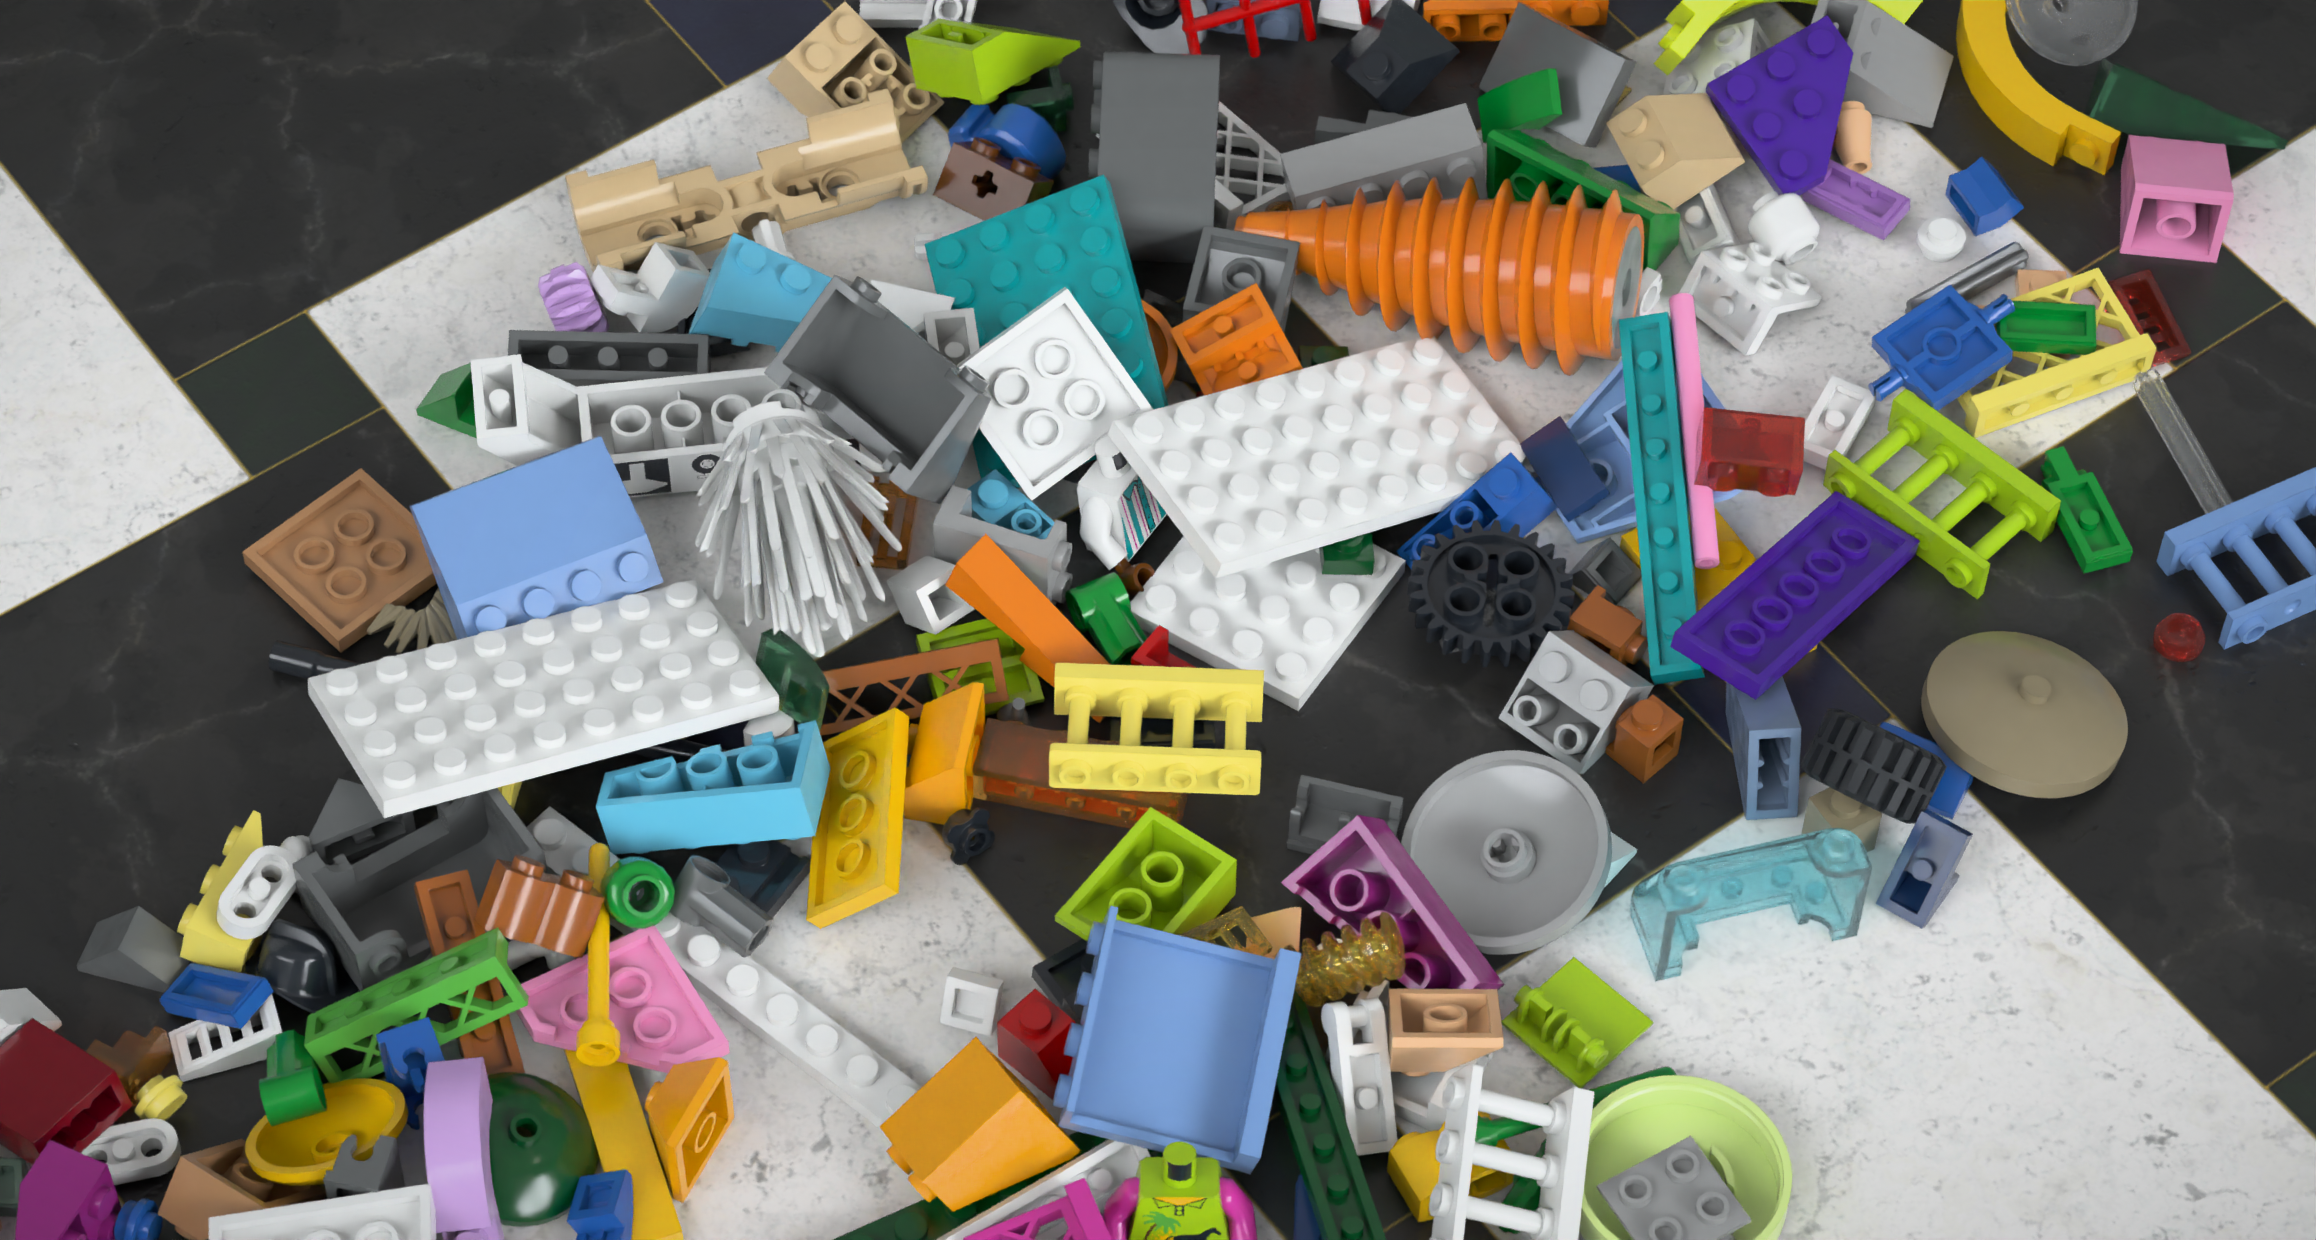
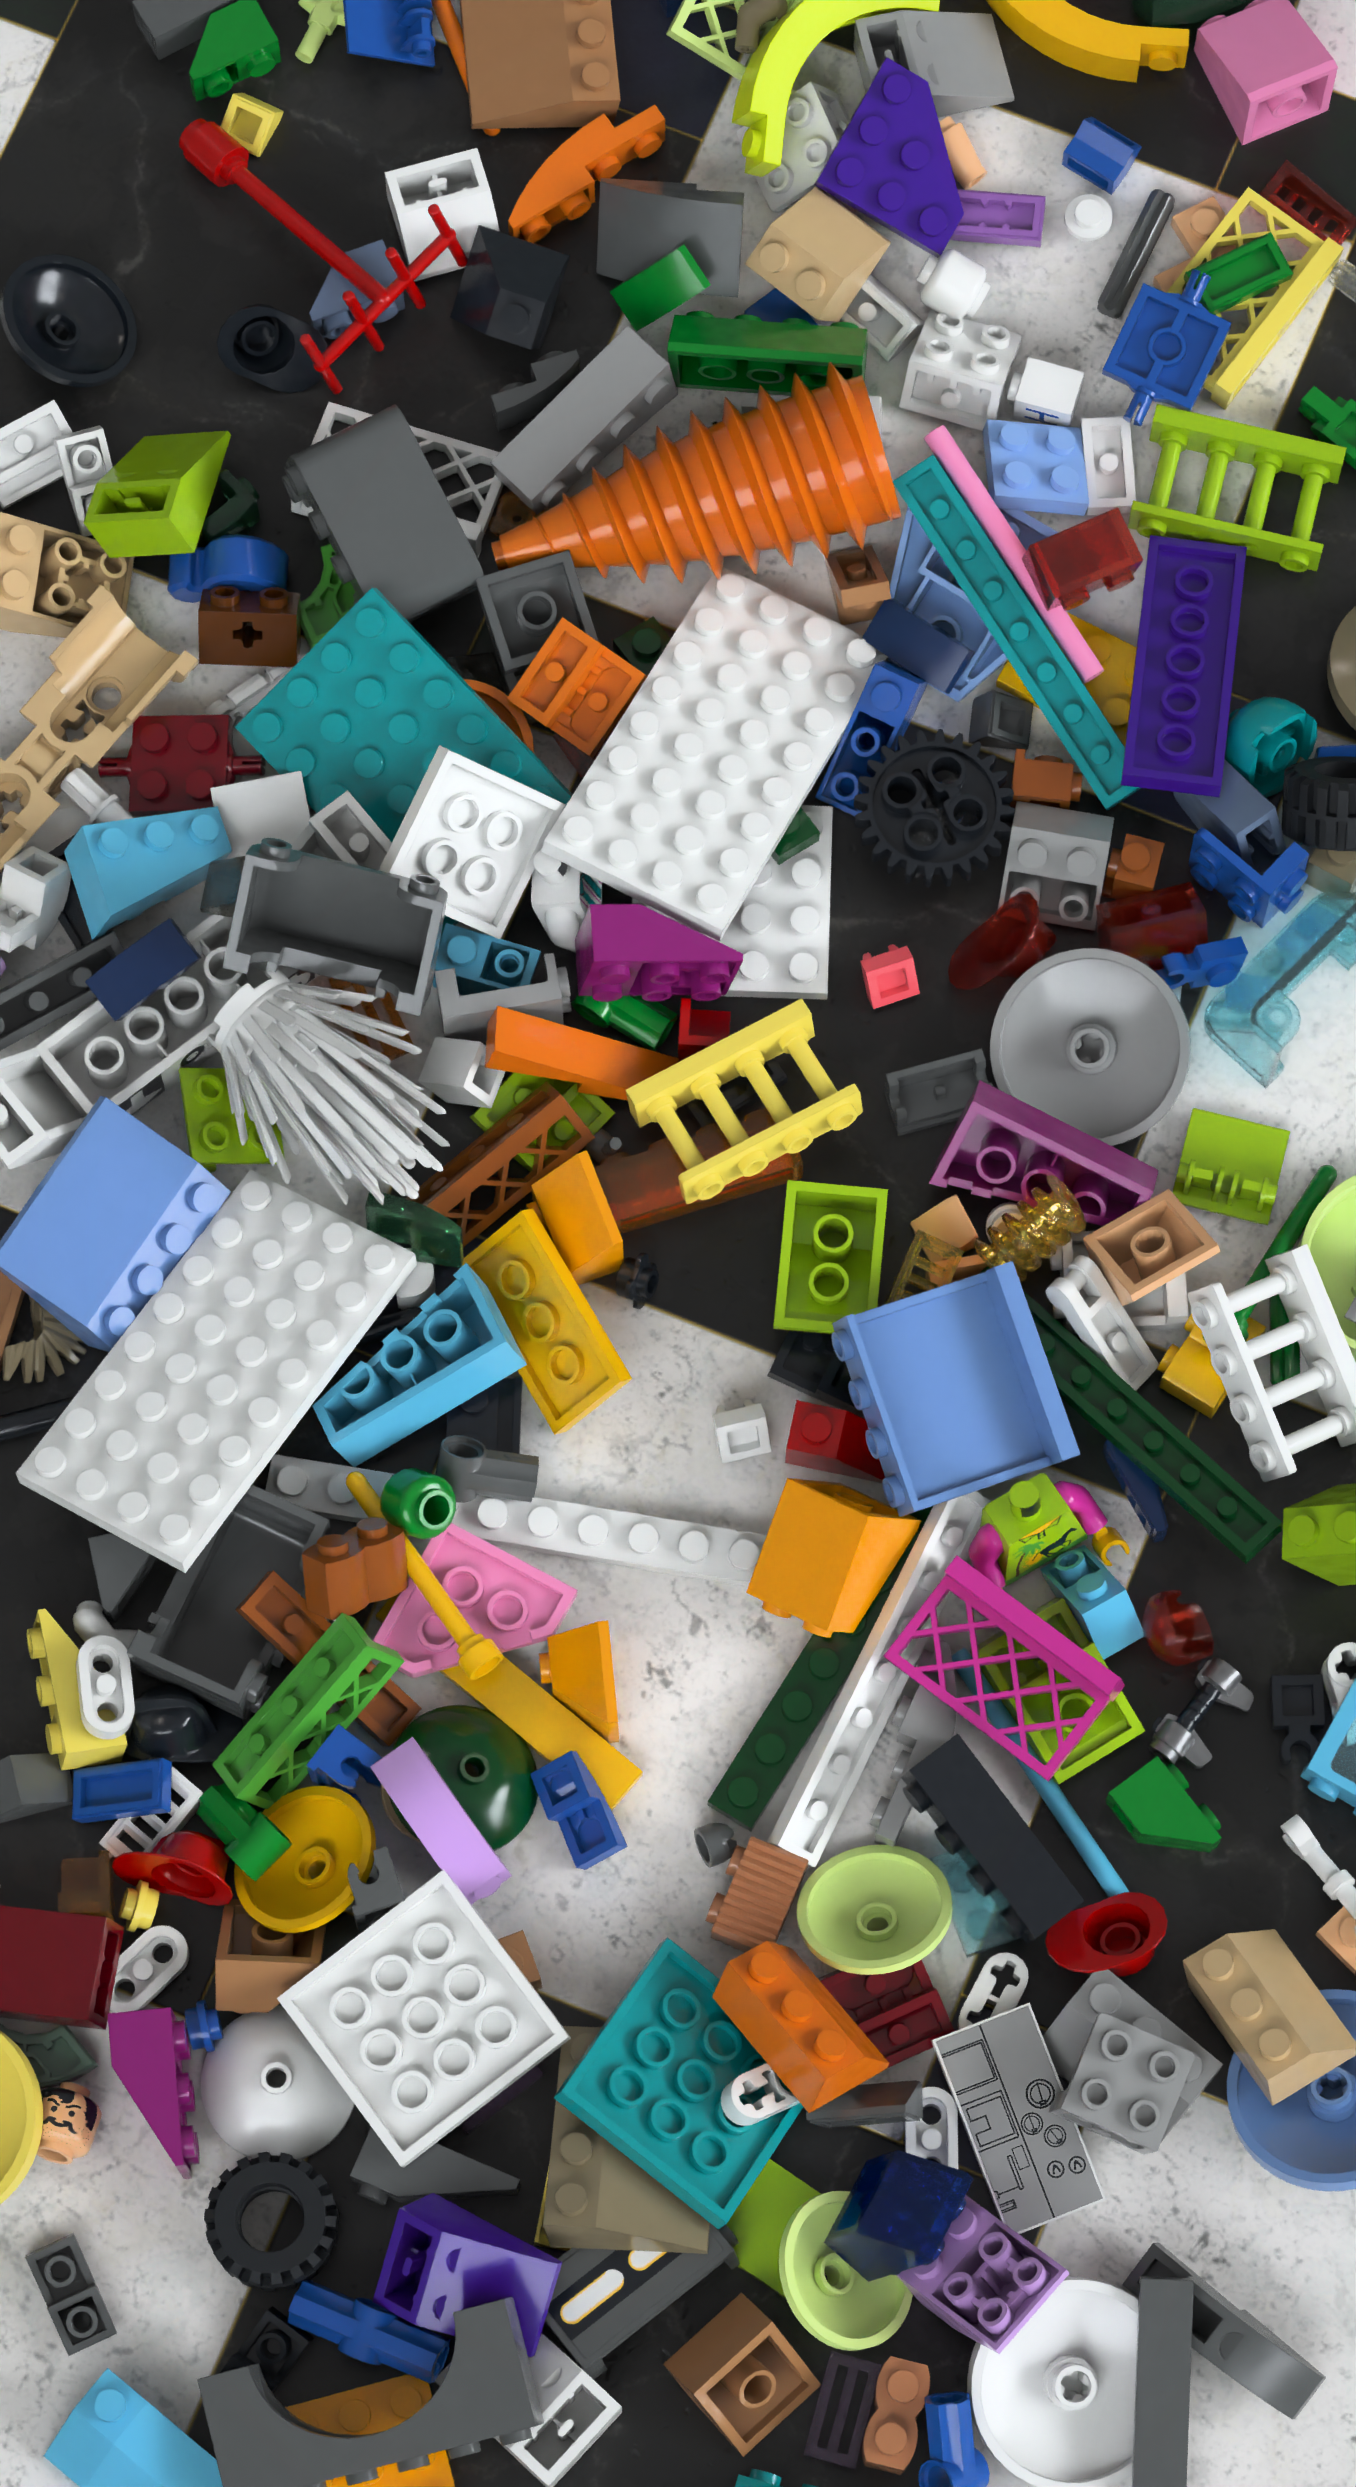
camera: 30 degrees left, 20 degrees up
none -> dark blue slope [85,918,202,1021]
none -> dark red plate [98,715,266,816]
none -> red piece [112,1830,233,1906]
none -> lime hinge [178,1068,285,1173]
none -> magenta slope [575,904,743,1002]
none -> medium nougat slope [825,545,891,625]
none -> coral tile [860,944,920,1009]
none -> clear red piece [948,894,1056,990]
none -> light blue plate [982,419,1089,516]
none -> white brick [1007,357,1084,427]
none -> clear red brick [1096,882,1208,971]
none -> blue plate [1156,936,1248,989]
none -> blue bracket [1189,827,1309,928]
none -> teal cylinder [1225,697,1317,798]

